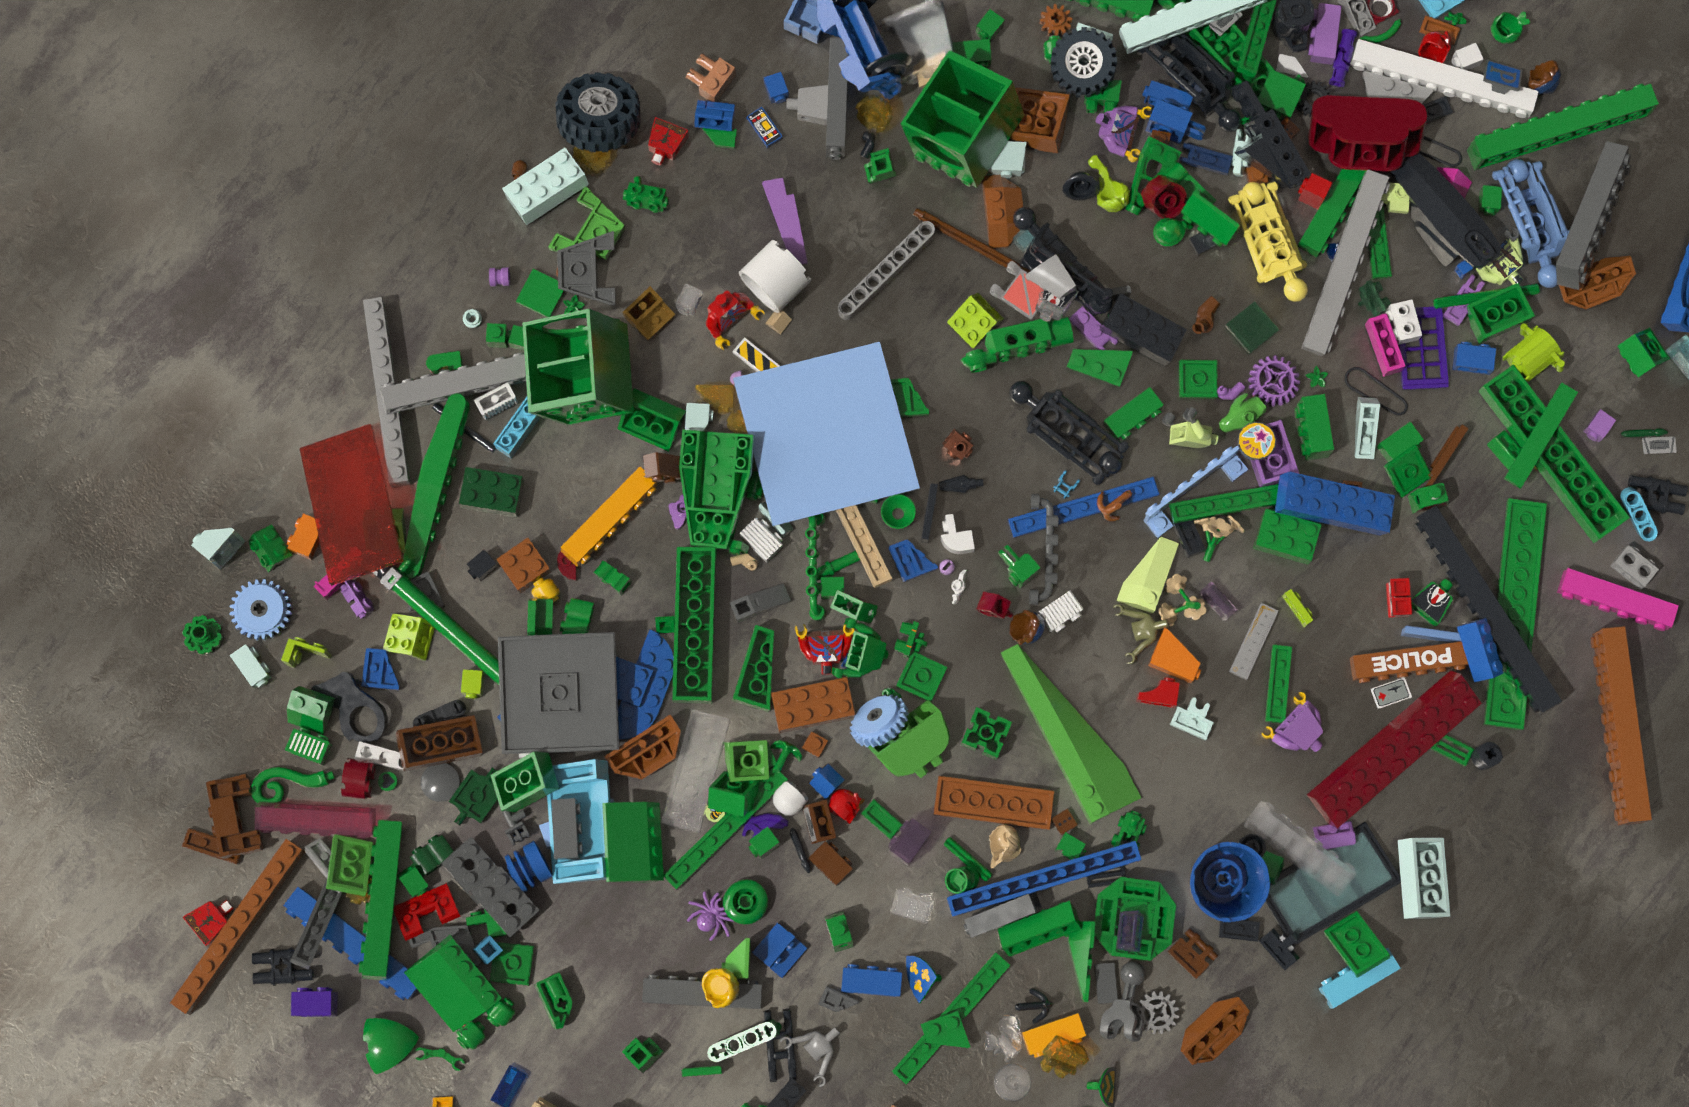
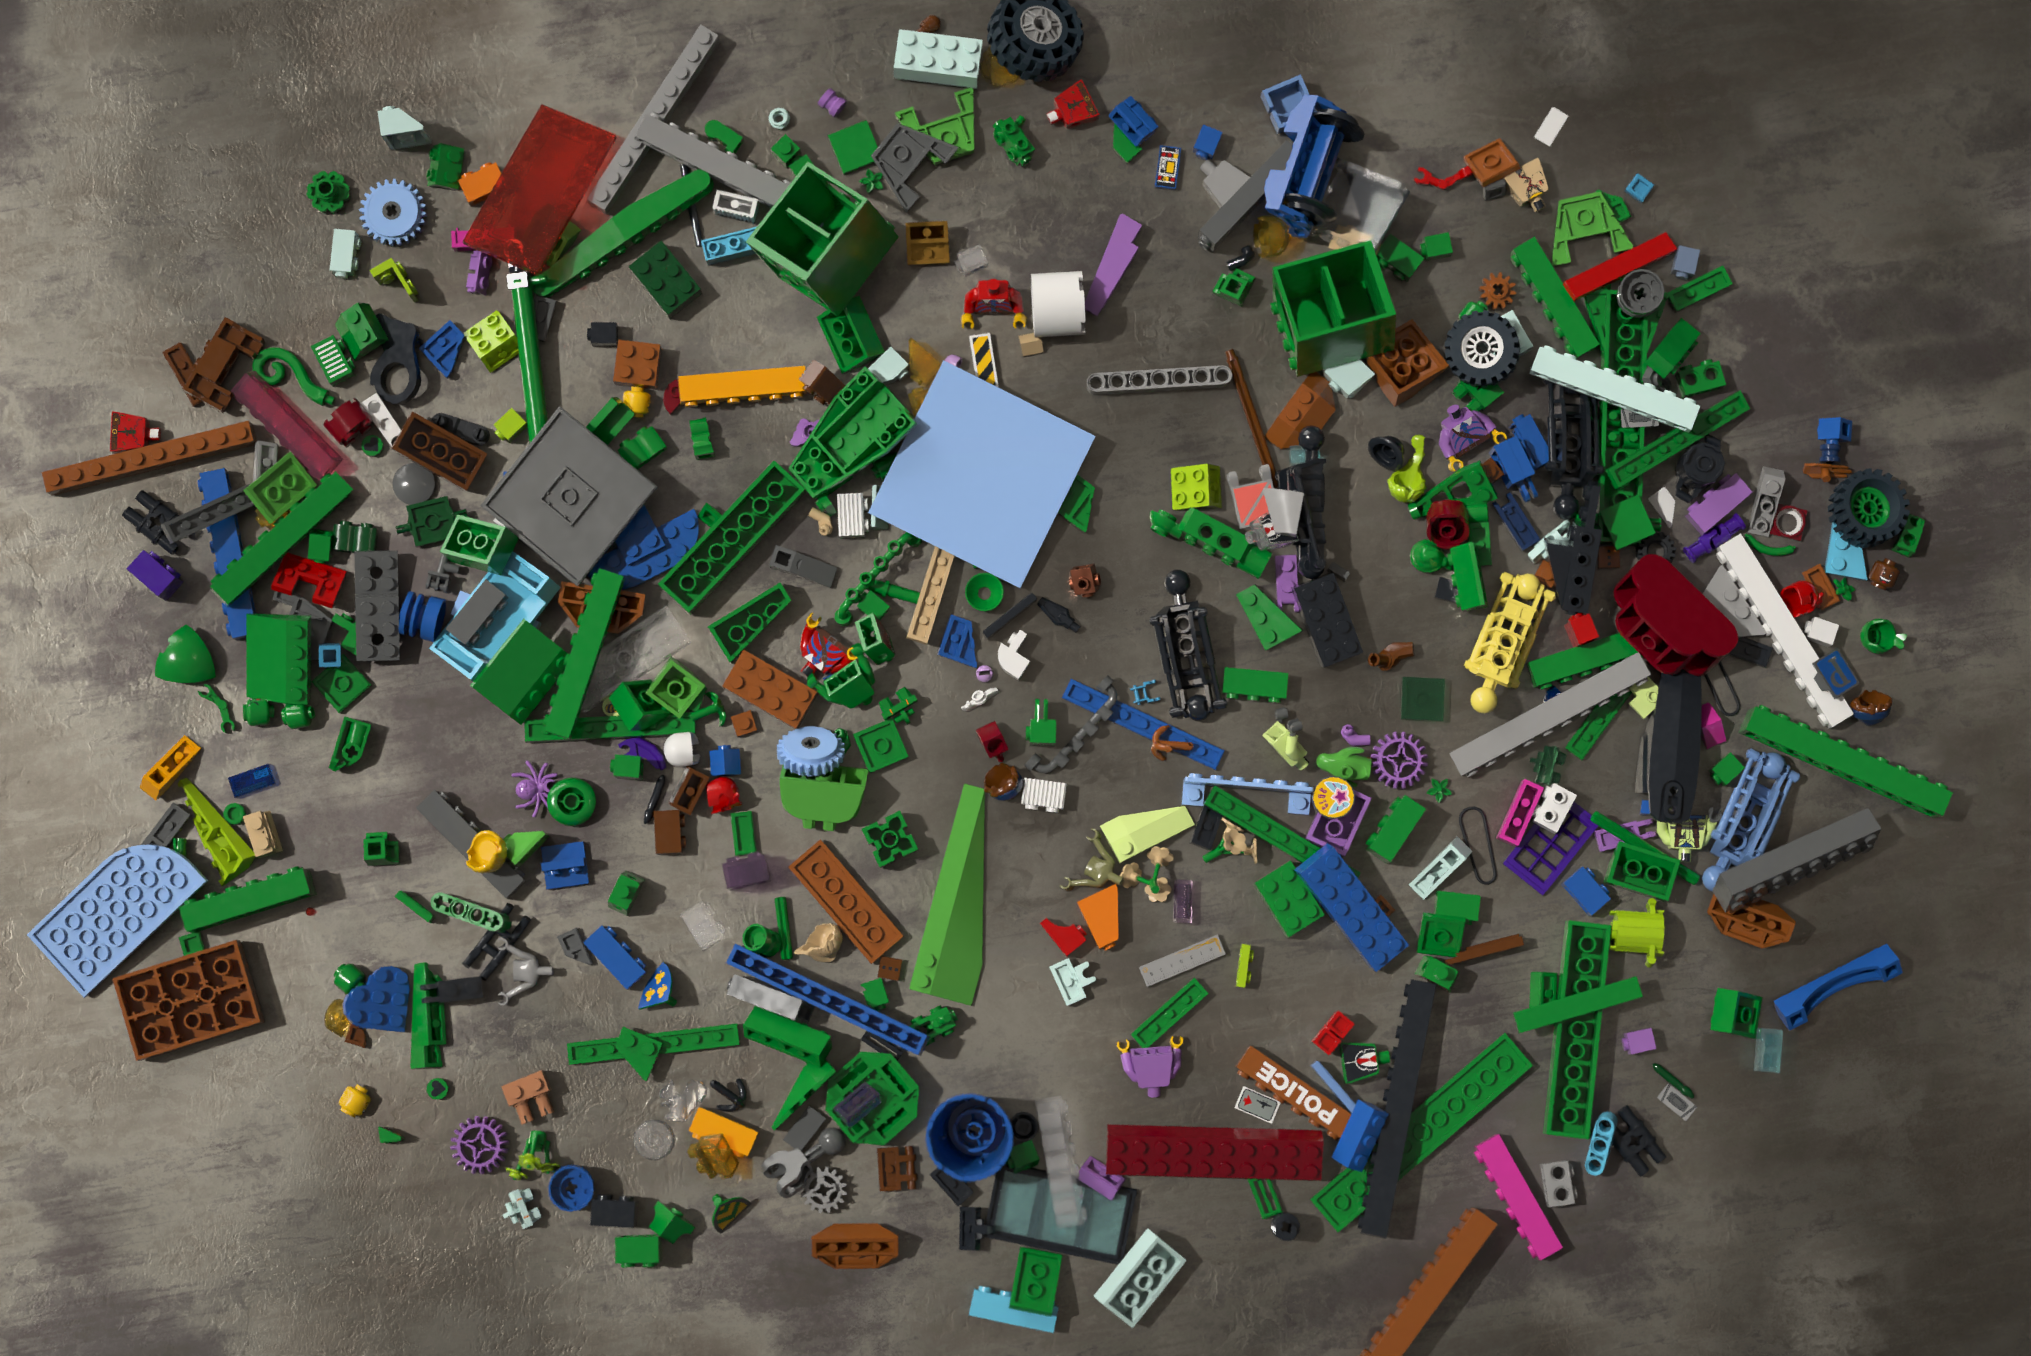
camera: 40 degrees right, 5 degrees up
nougat brick [686,53,736,102] -> none
green tile [1179,360,1218,399] -> none
none -> green brick [543,568,625,740]

